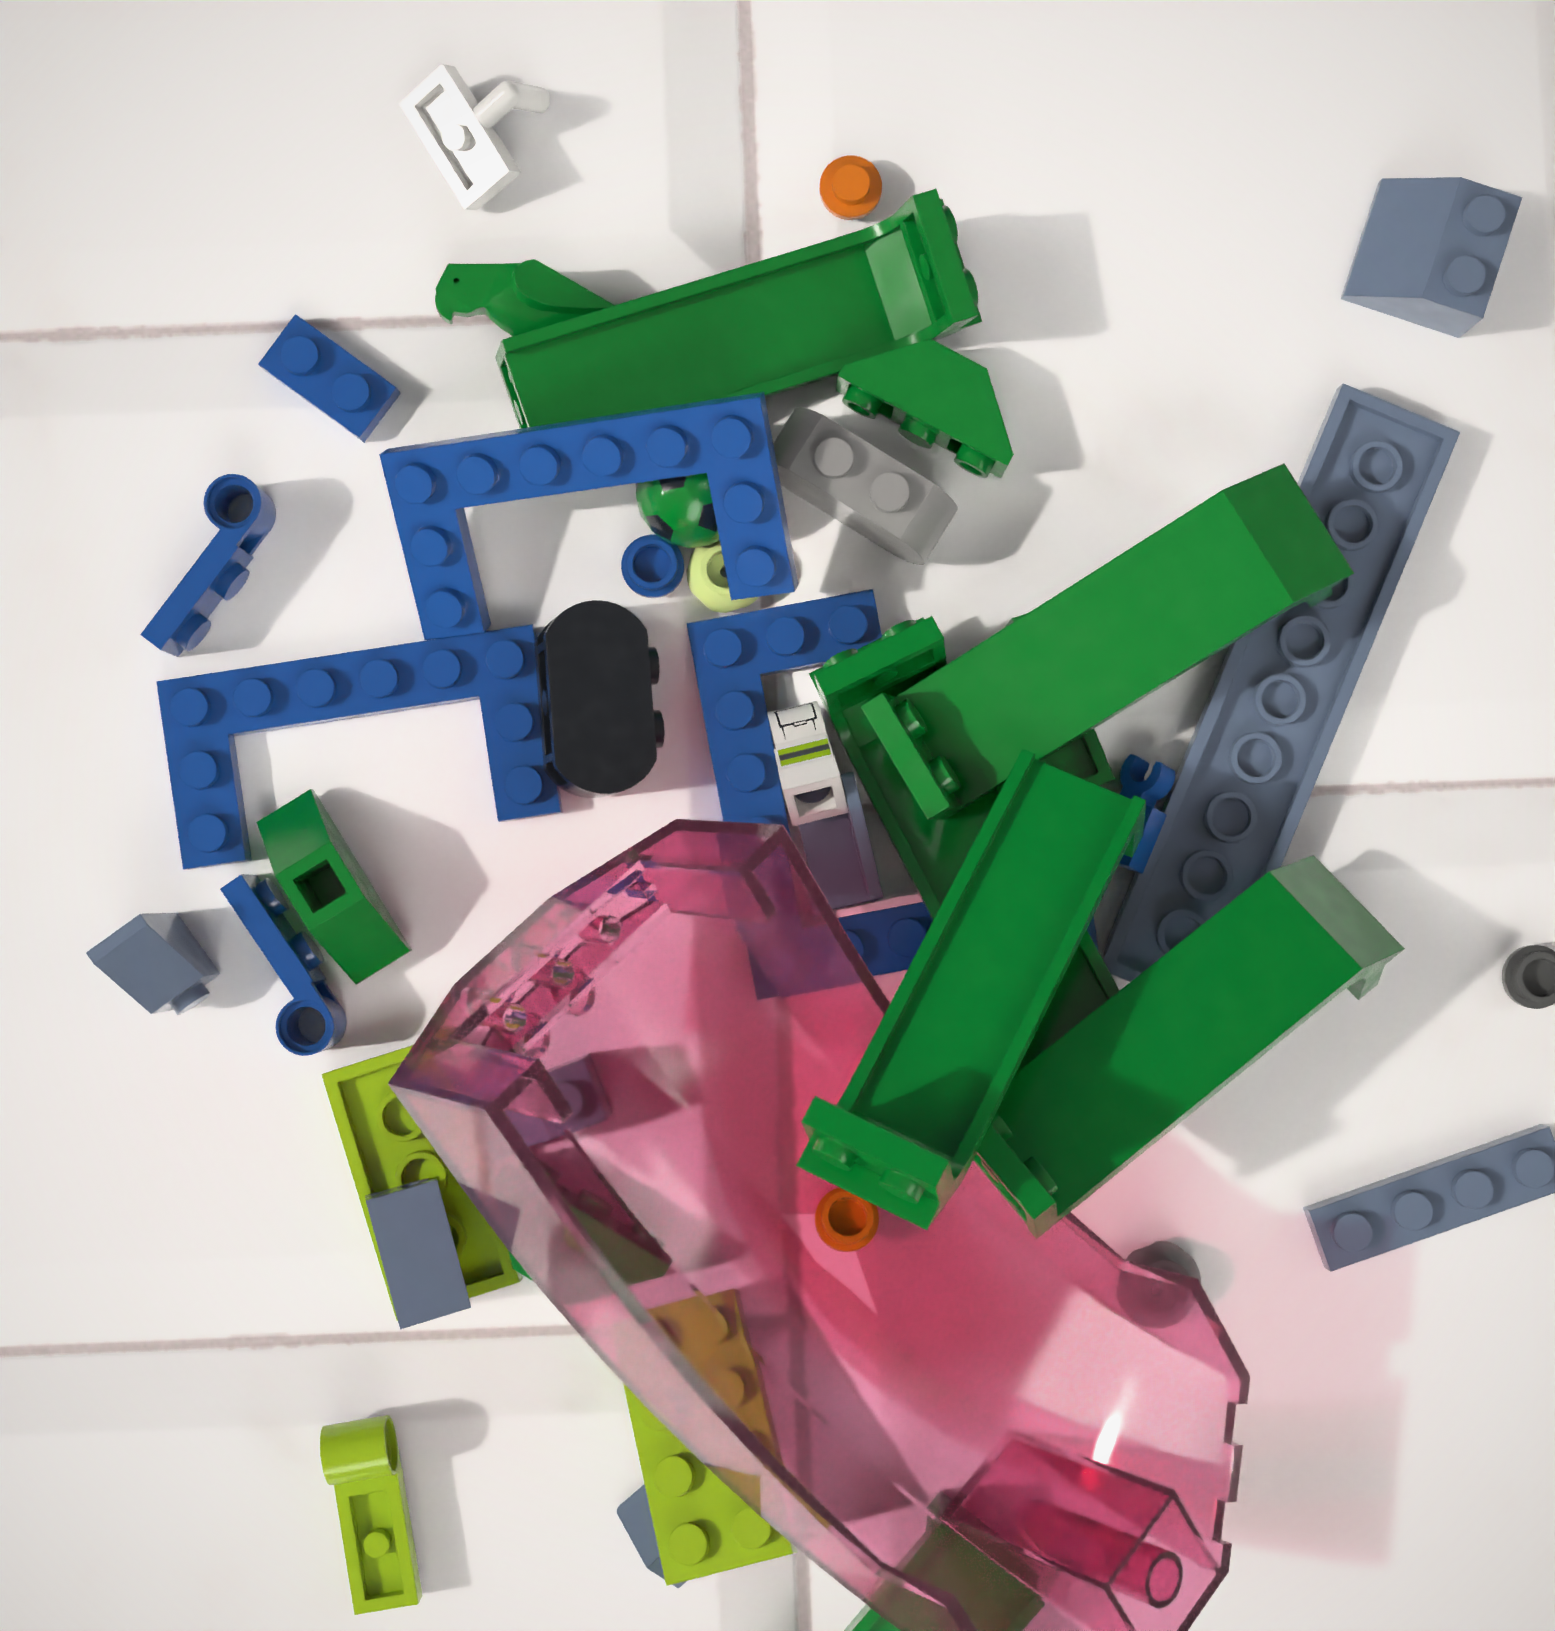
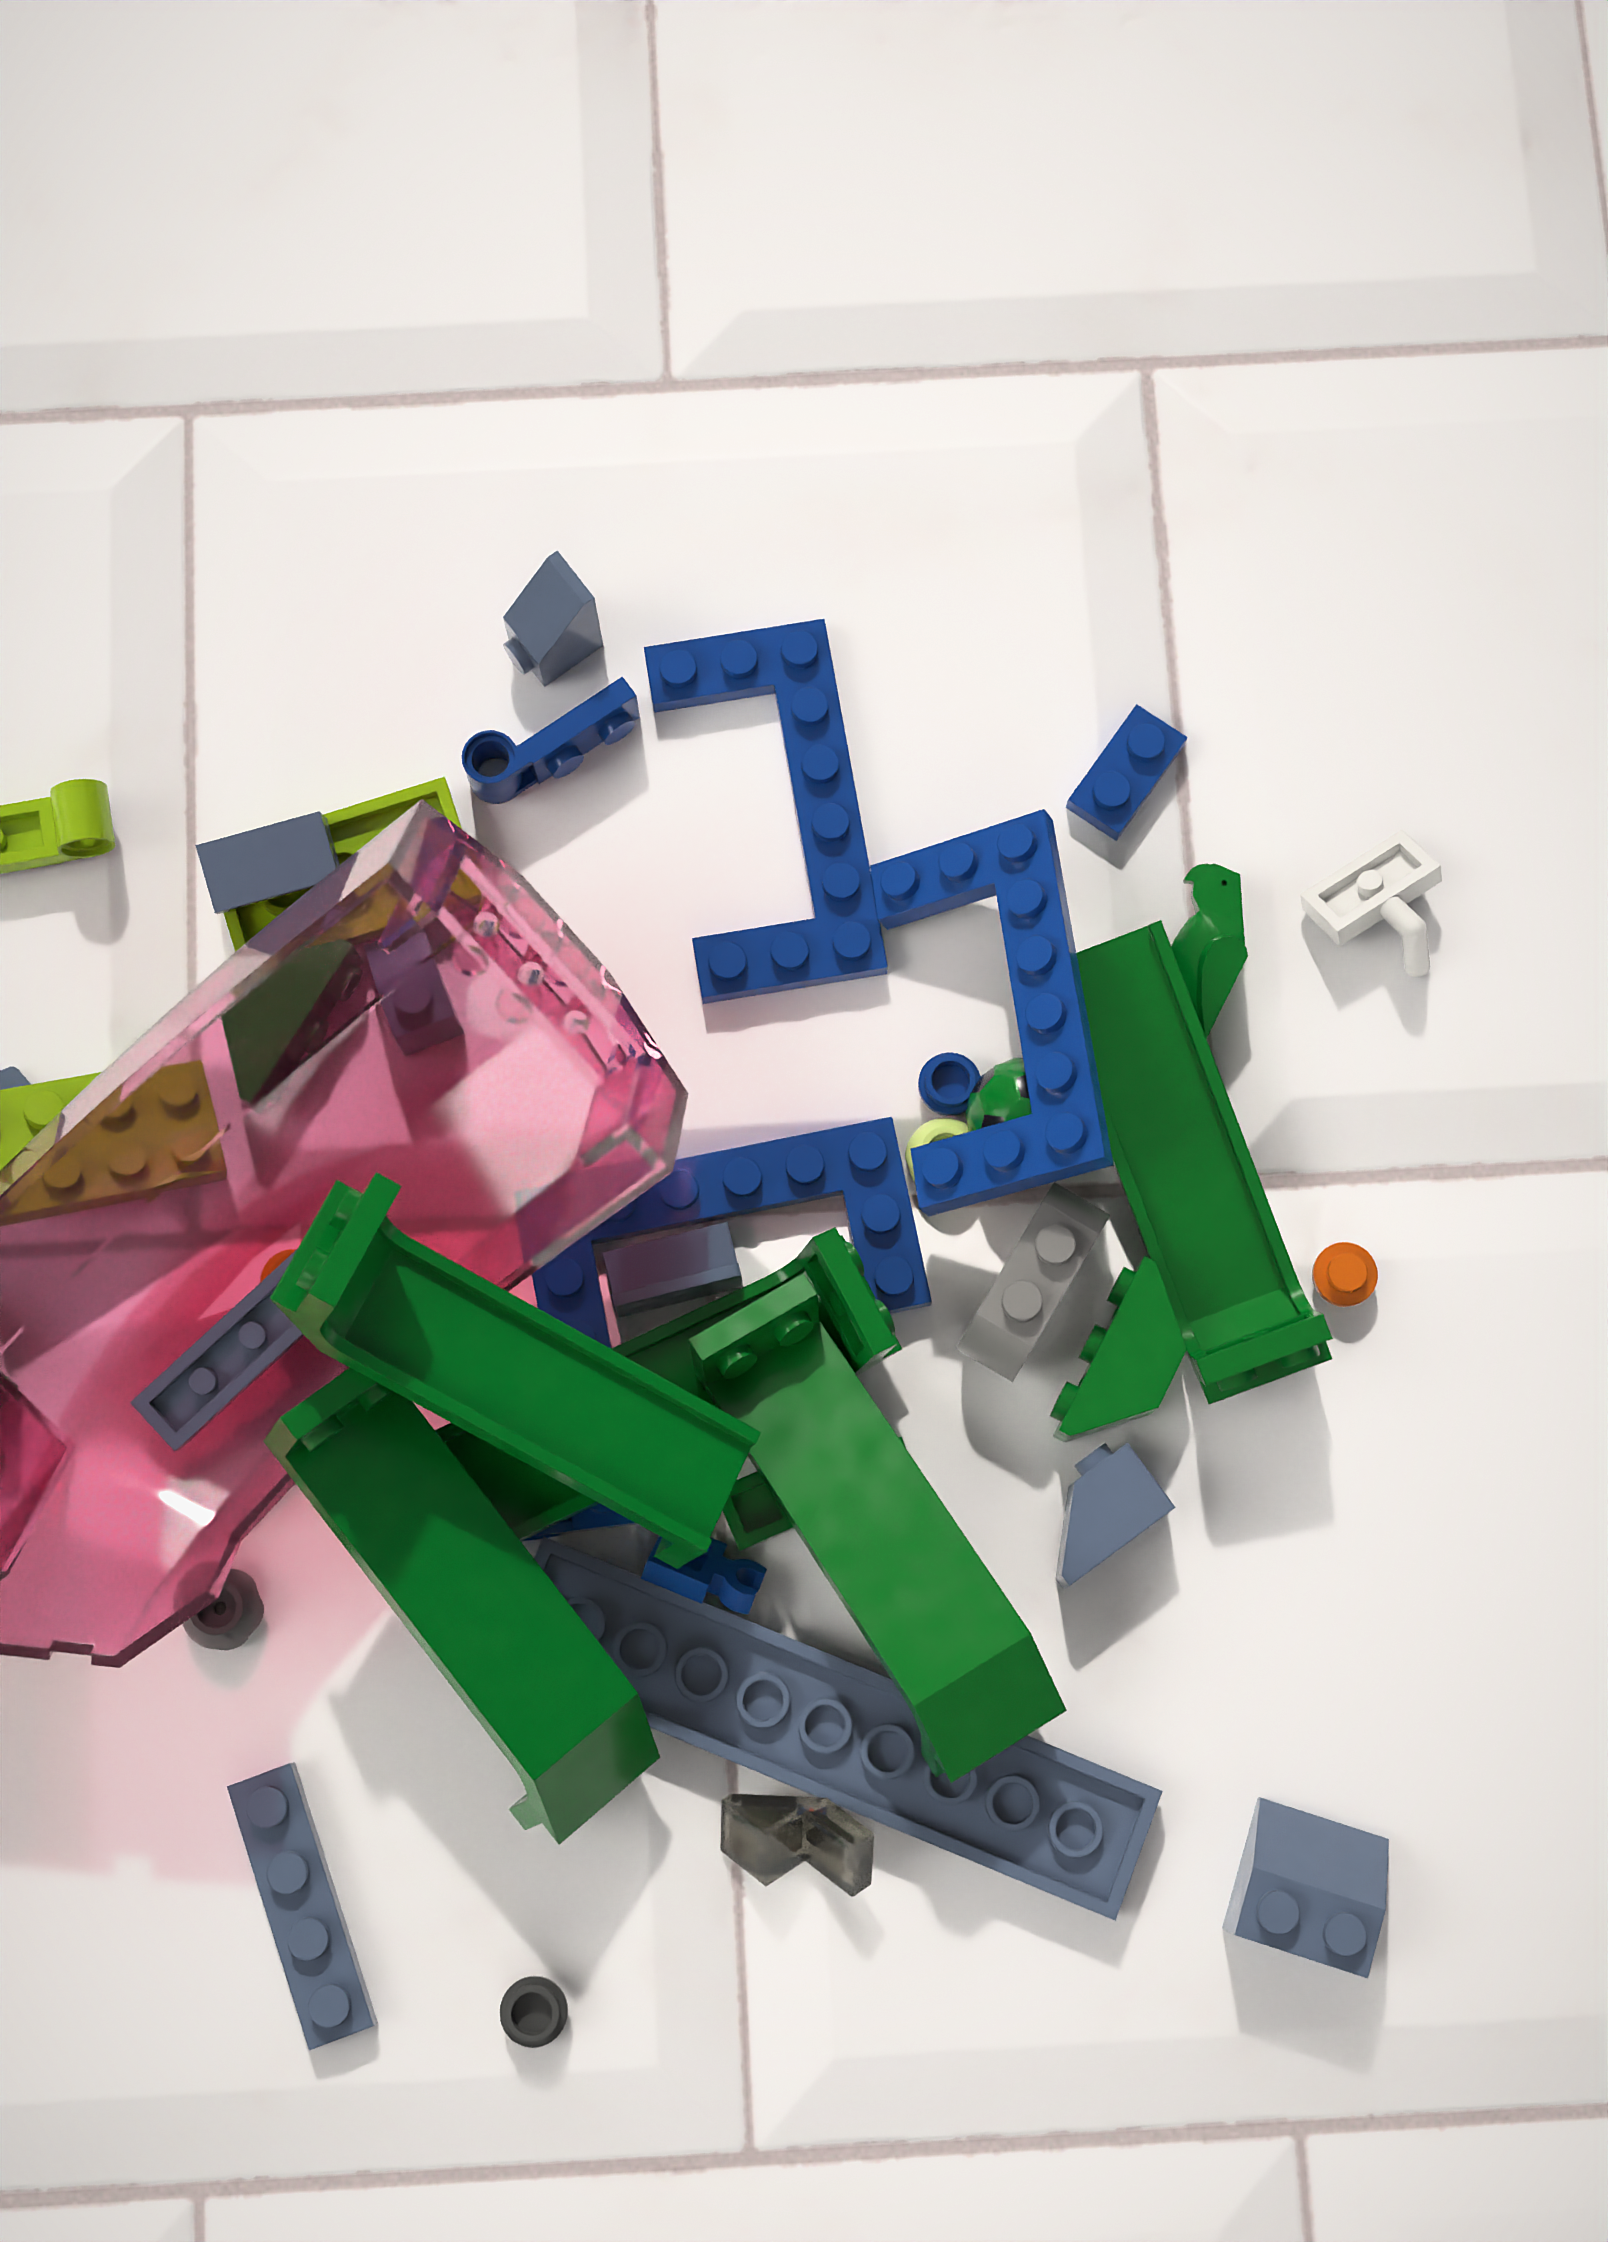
camera: 90 degrees right, 10 degrees down
blue plate [140,474,276,657] -> none
green slope [256,789,412,985] -> none
black brick [534,600,665,798] -> none
white leg [768,701,849,826] -> none
none -> sand blue plate [130,1248,304,1451]
none -> clear smoke slope [720,1794,874,1897]
none -> sand blue slope [1055,1442,1176,1589]

